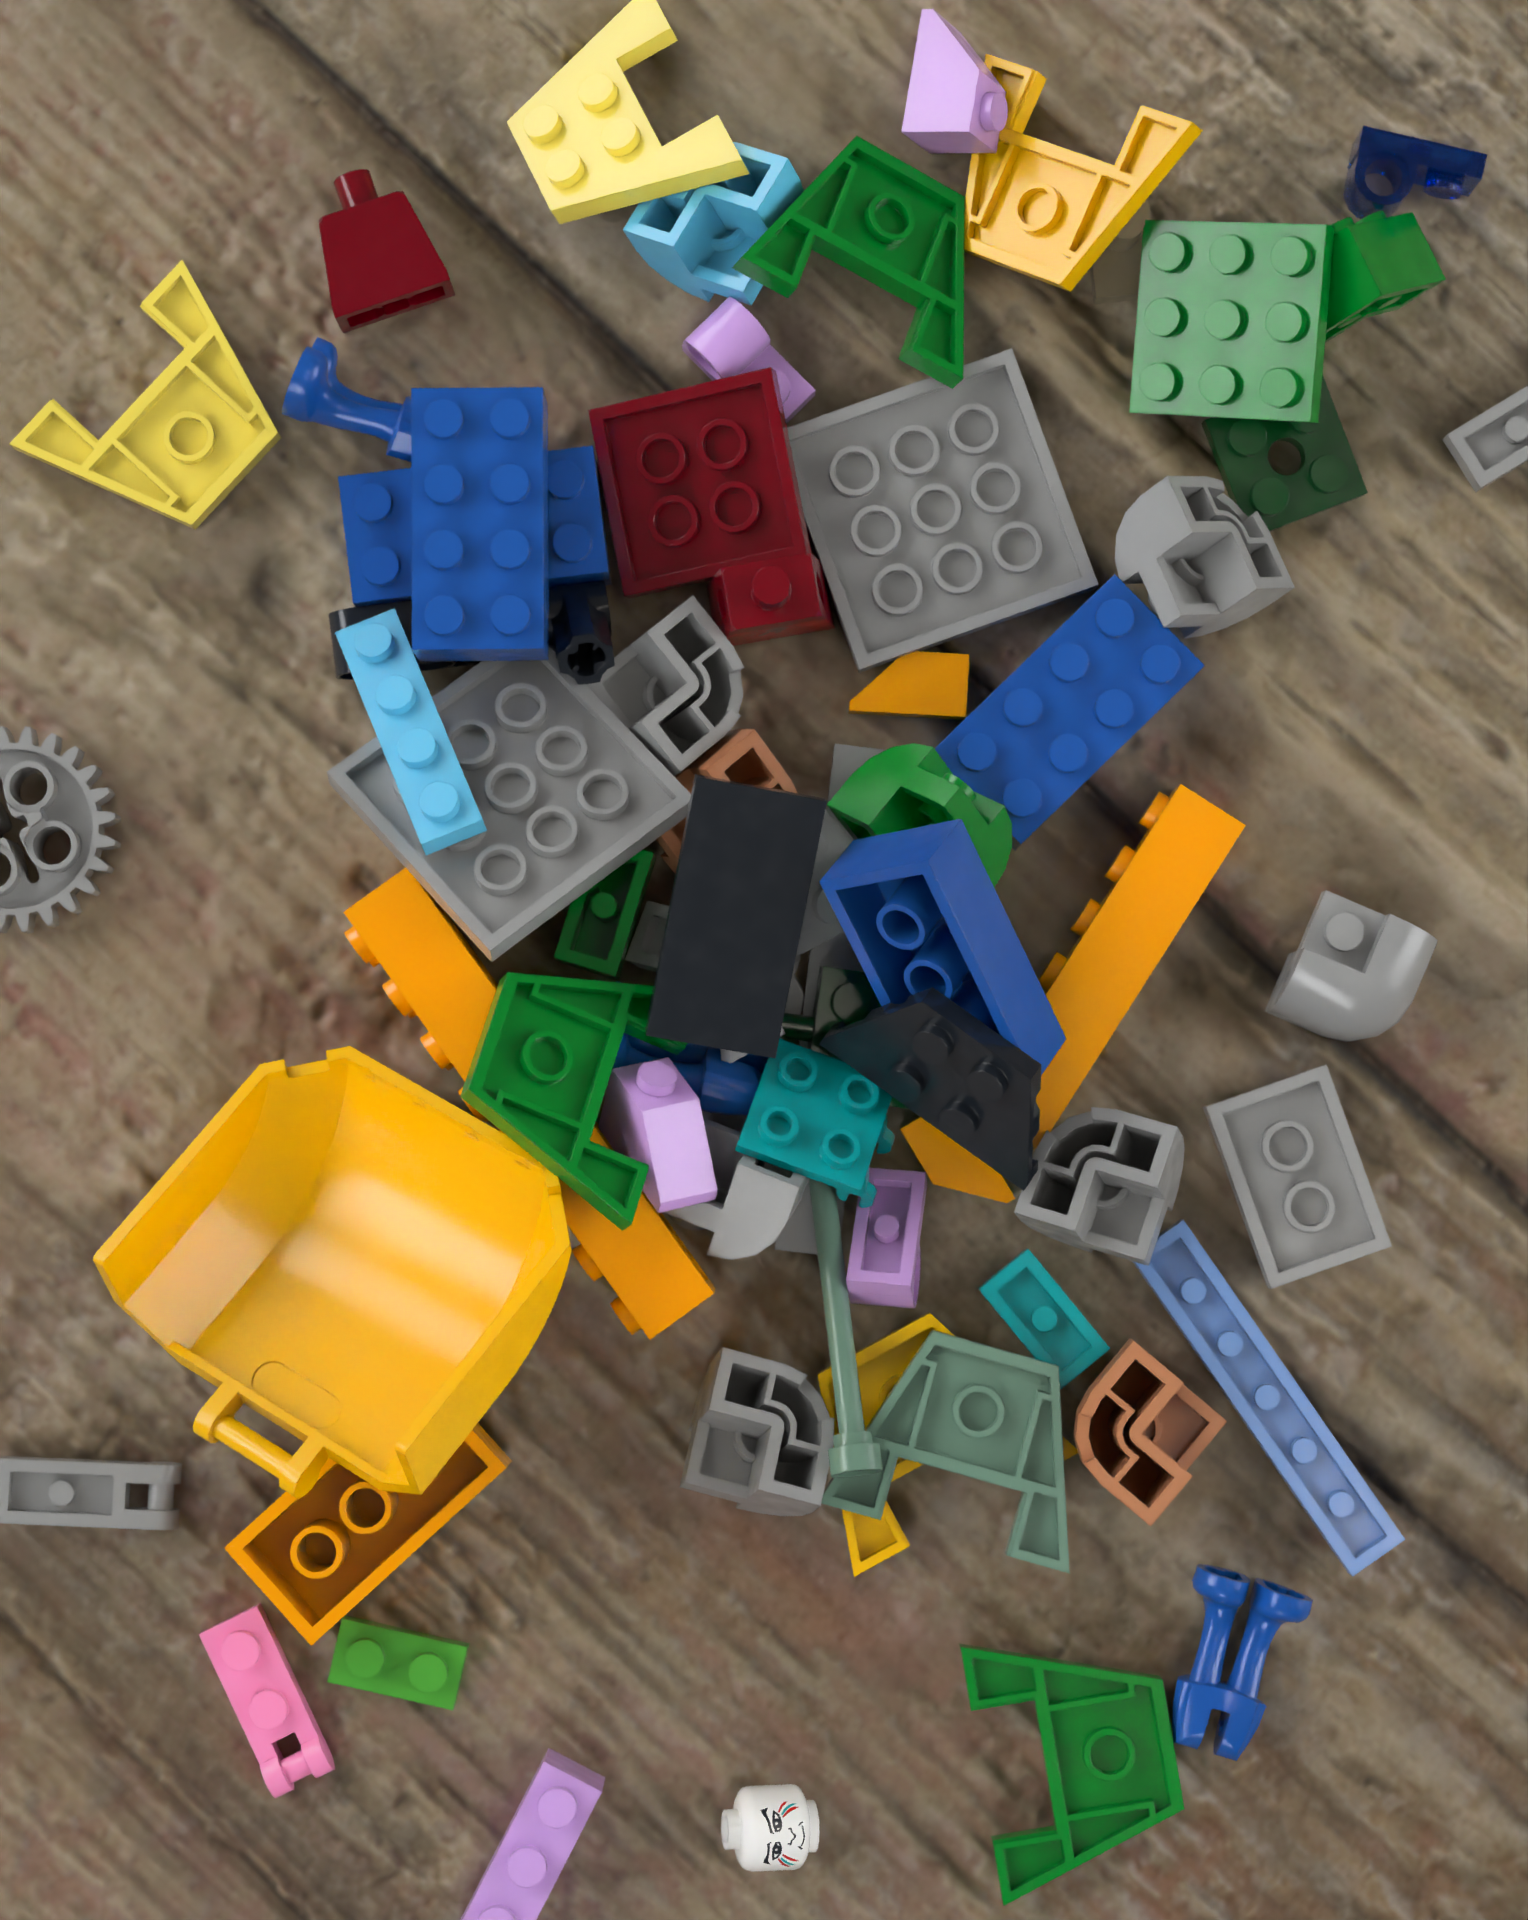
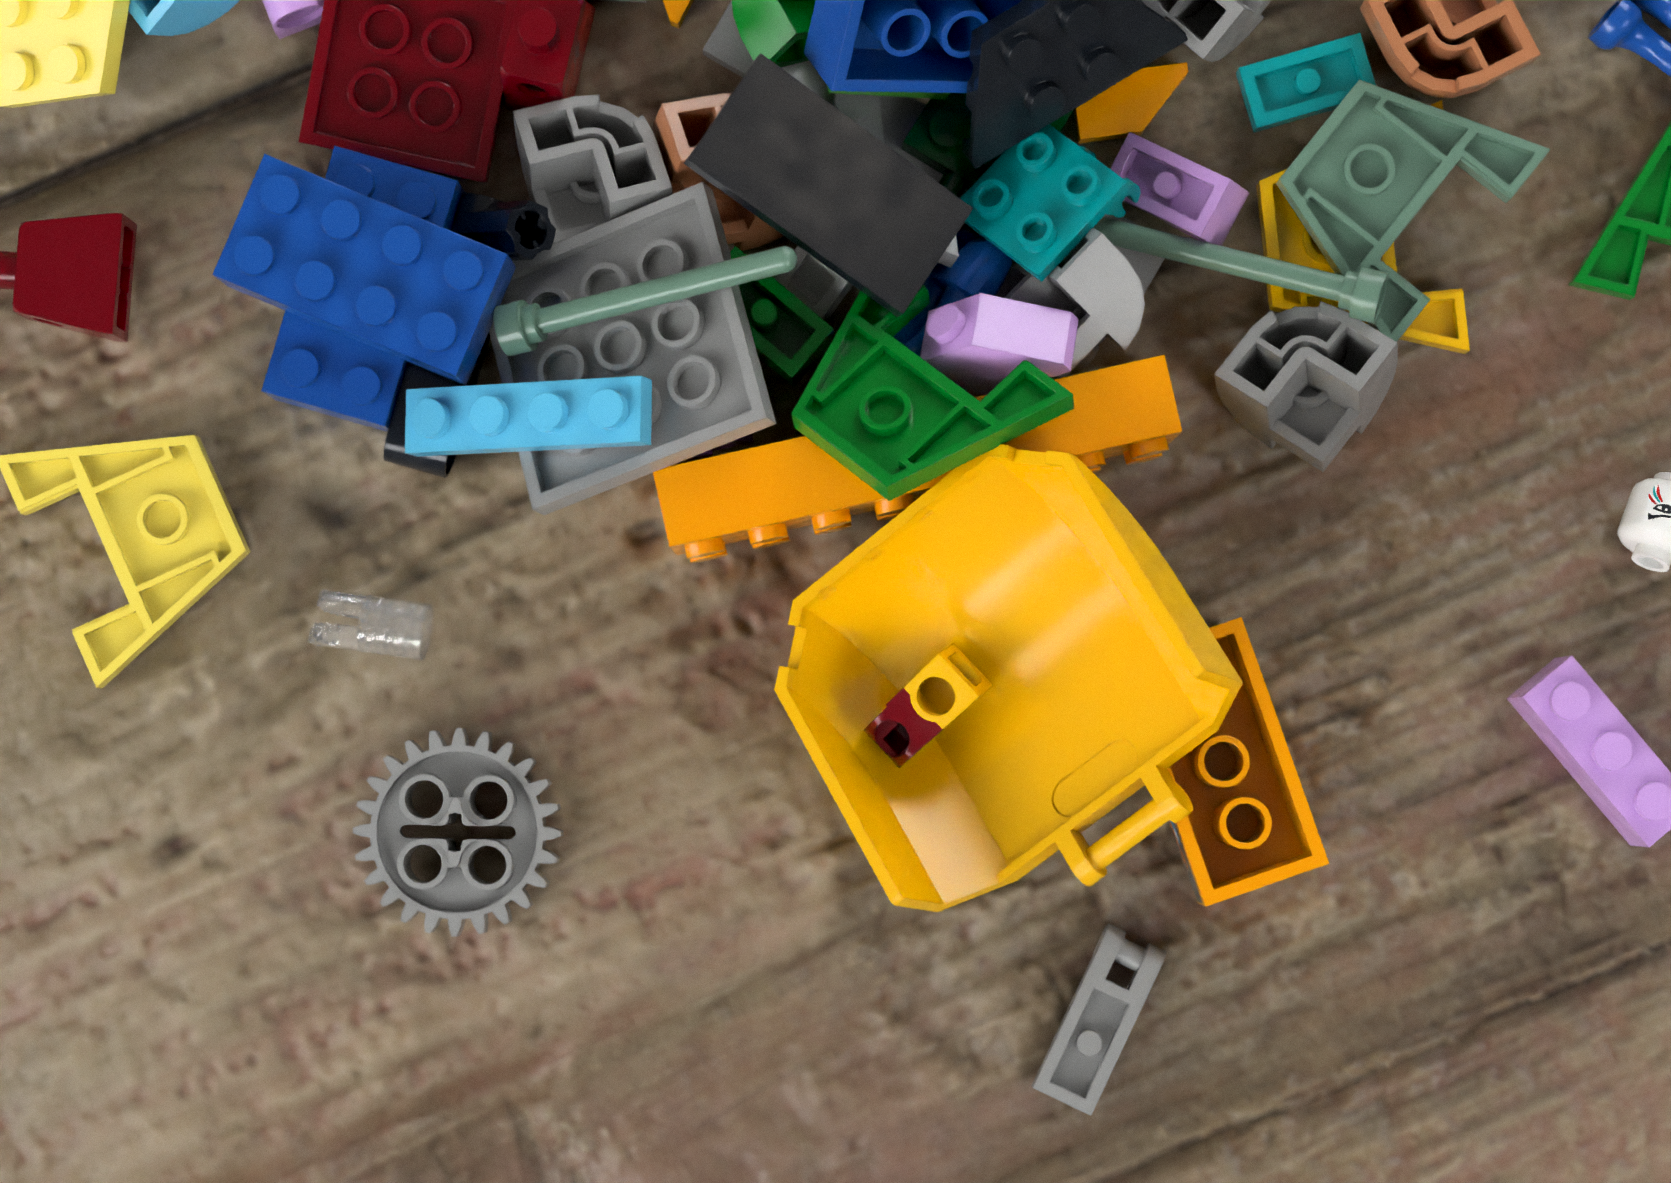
camera: 55 degrees left, 0 degrees up
bright pink plate [199,1603,335,1798] -> none
blue piece [282,337,411,462] -> none
bright green plate [327,1615,470,1710] -> none
none -> clear hinge [308,589,433,661]
none -> sand green piece [493,246,797,356]
none -> leg [864,643,993,768]

